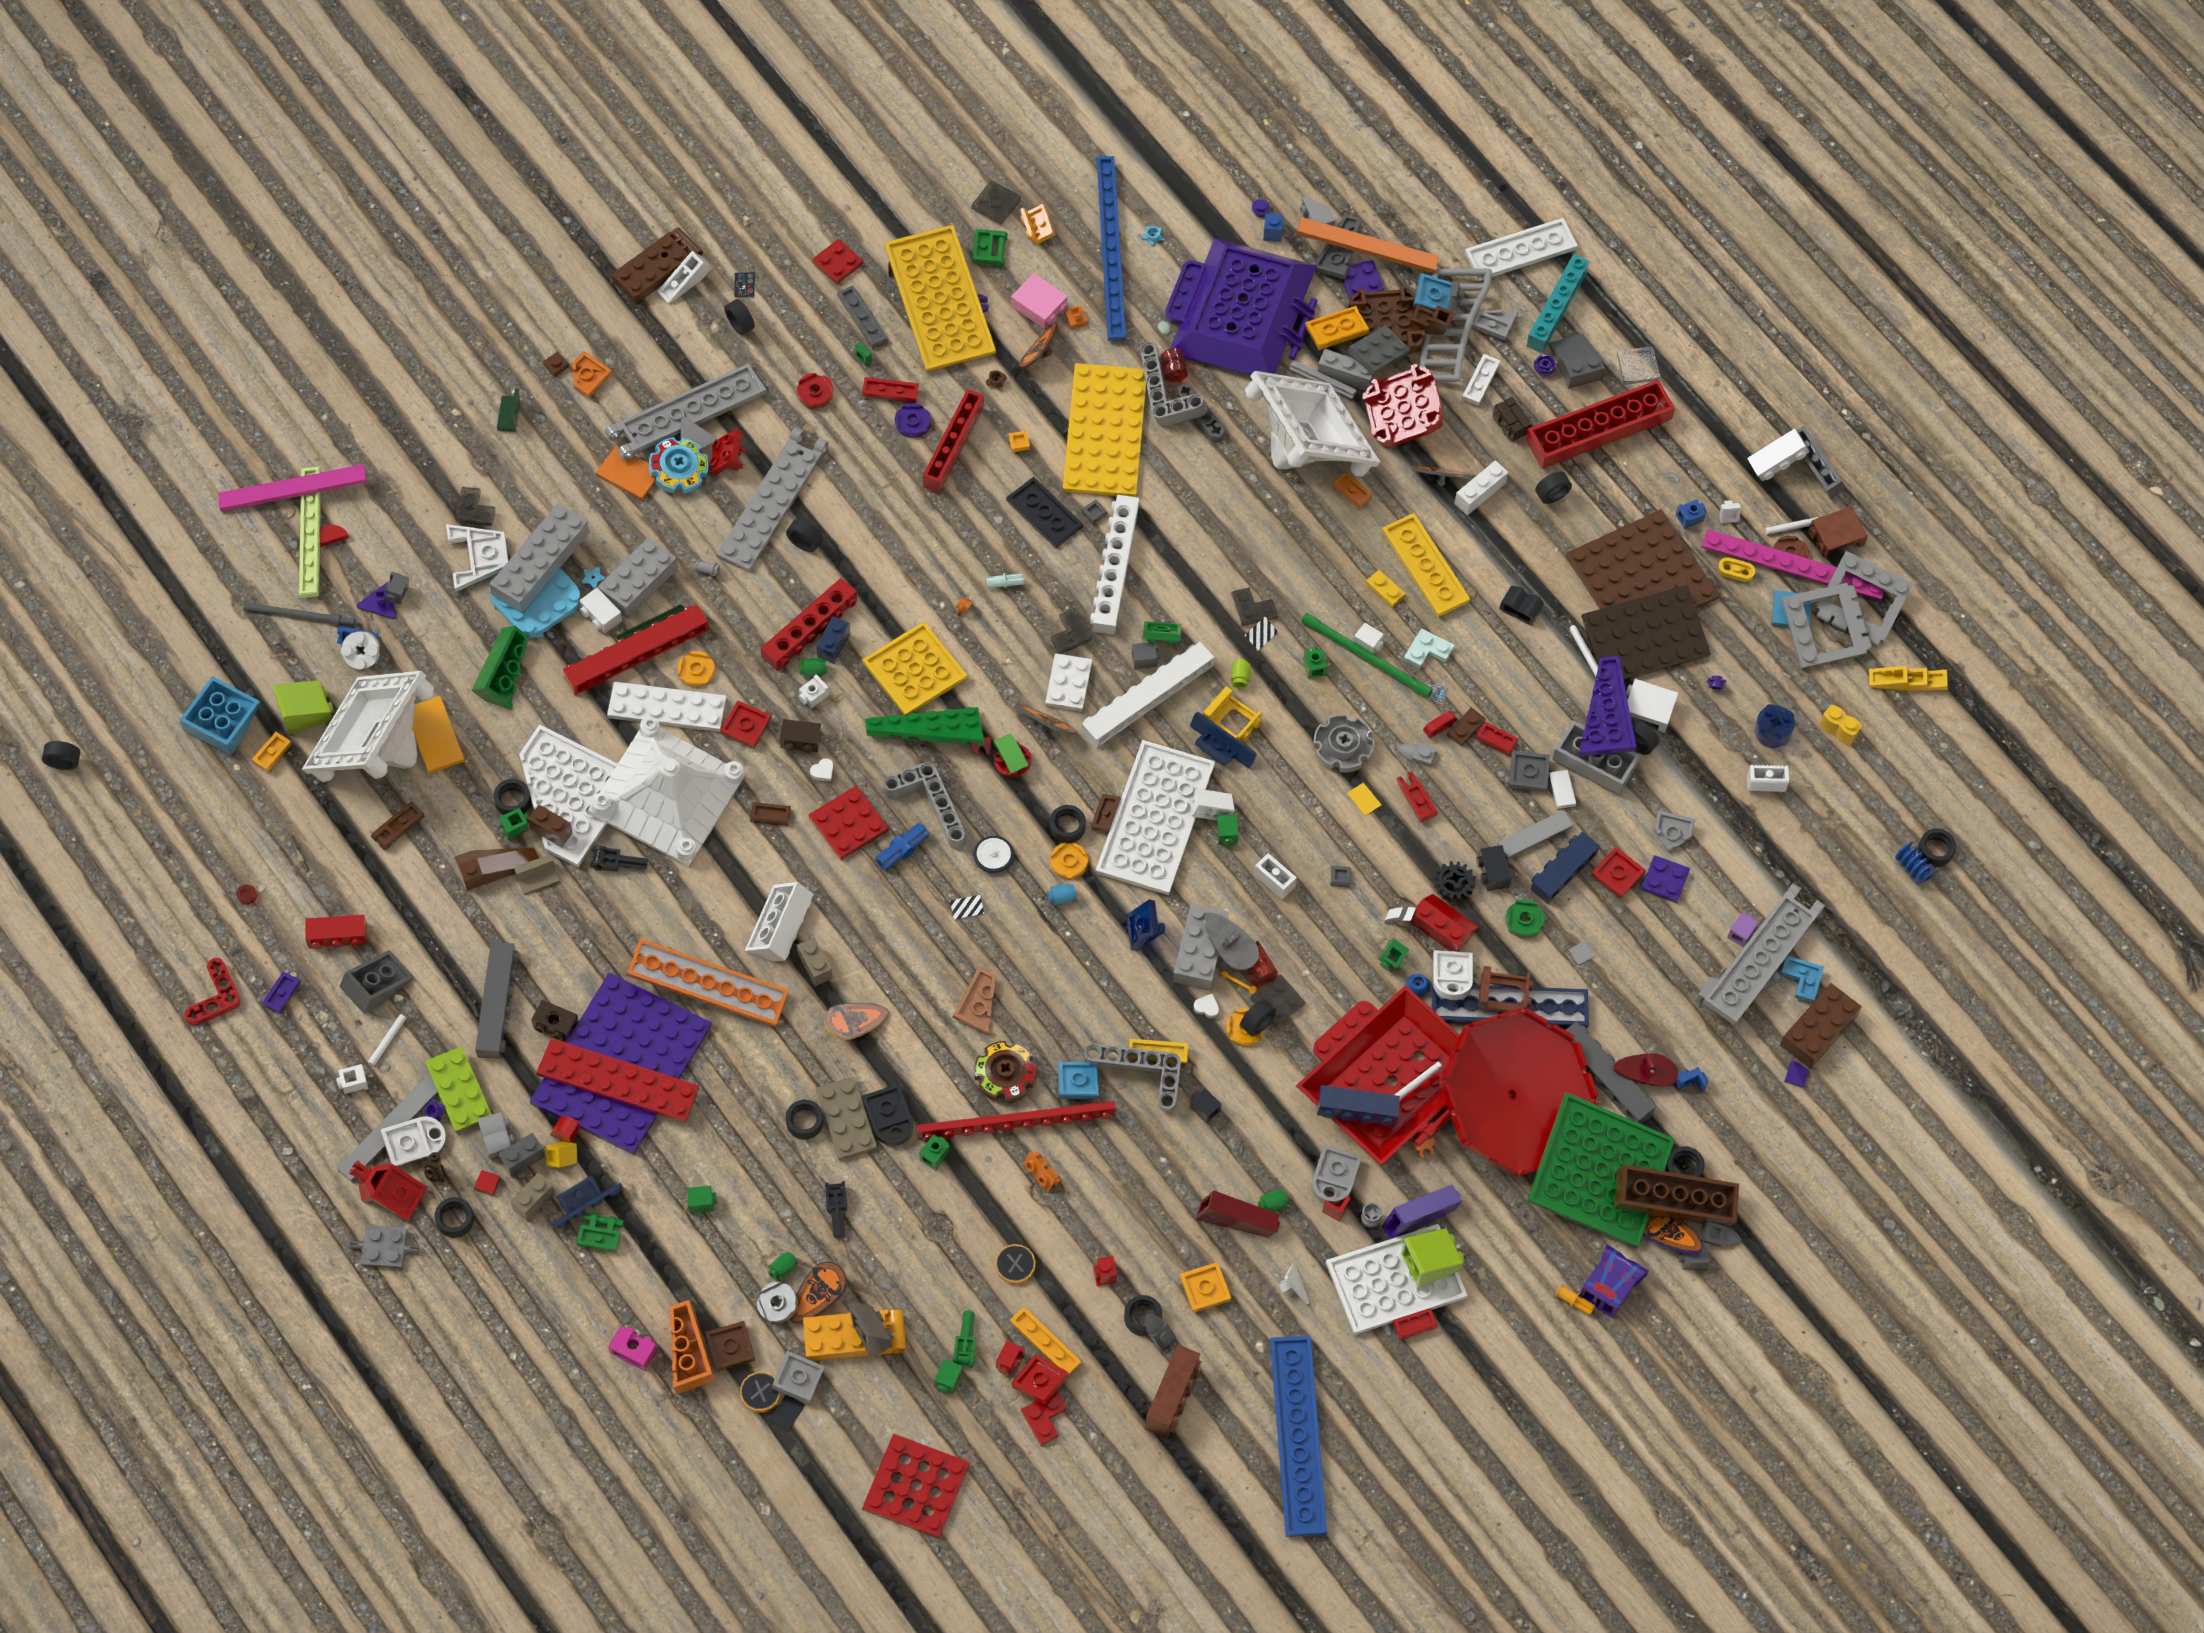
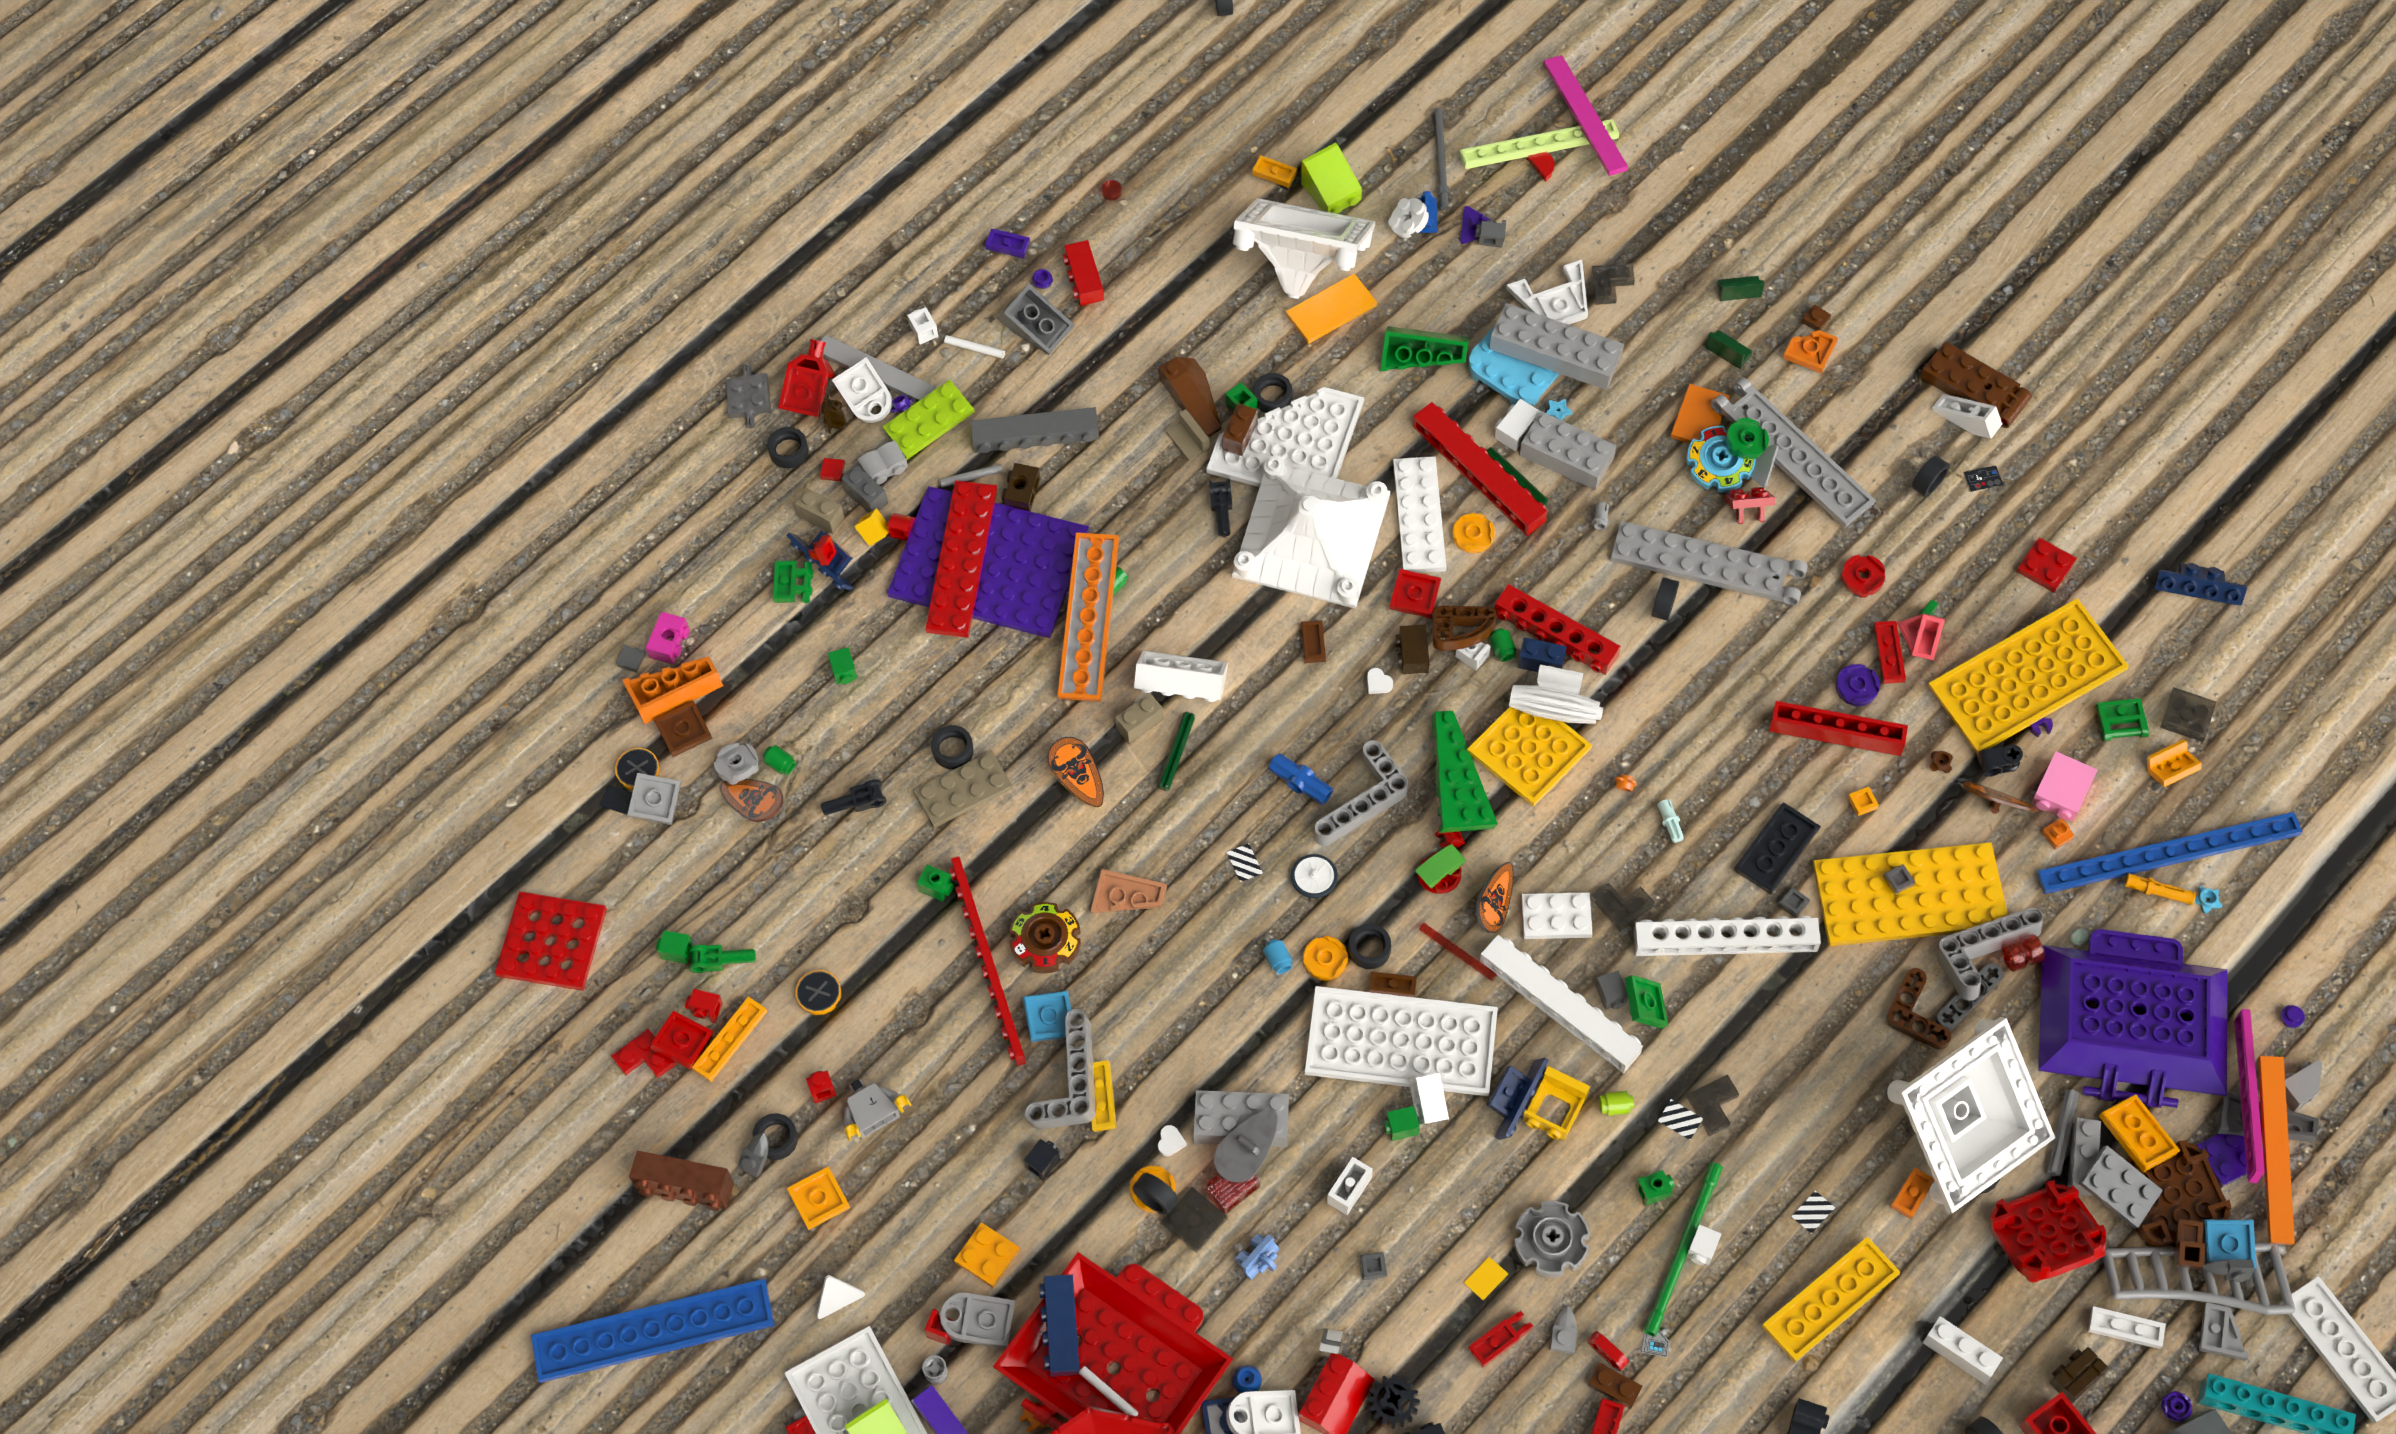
camera: 85 degrees right, 0 degrees up
dark azure slope [180,676,260,756] -> none
red beam [184,958,241,1026] -> none
reddish brown plate [371,801,425,850] -> none
light orange hinge [803,1310,906,1361] -> none
red plate [809,785,889,860] -> none
dark grey tile [837,285,888,349] -> none
dark grey slope [848,1302,893,1358] -> none
black plate [861,1084,913,1146] -> none
orange hinge [1023,1151,1061,1193] -> none
clear blue tile [1126,899,1165,951] -> none
dark red slope [1196,1190,1280,1238] -> none
light orange hinge [1221,971,1257,995] -> none
green brick [1258,1189,1289,1212] -> none
blue brick [1263,213,1283,242] -> none
yellow plate [1366,570,1406,608] -> none
green brick [1378,938,1410,970] -> none
light aqua plate [1403,628,1454,669] -> none
shield [1411,465,1476,486] -> none
none -> dark grey tile [616,645,646,673]
none -> red tile [808,535,837,565]
none -> light grey torso [843,1079,912,1141]
none -> light grey bar [939,464,1003,487]
none -> light orange plate [954,1222,1020,1288]
none -> dark purple plate [1032,269,1053,289]
none -> dark green axle [1158,712,1195,791]
none -> medium blue hips [1236,1234,1279,1280]
none -> clear red bar [1419,923,1497,982]
none -> reddish brown beam [1433,606,1496,651]
none -> white plate [1509,665,1604,724]
none -> dark green panel [1706,330,1752,369]
none -> green plate [1726,418,1769,459]
none -> sticker [1791,1190,1835,1234]
none -> dark grey tile [1883,864,1915,895]
none -> reddish brown beam [1886,968,1951,1049]
none -> coral slope [1897,614,1945,661]
none -> black piece [1977,745,2023,777]
none -> light orange pin [2124,873,2196,906]
none -> dark blue bracket [2155,563,2247,606]
none -> dark pink tile [2234,1009,2265,1183]

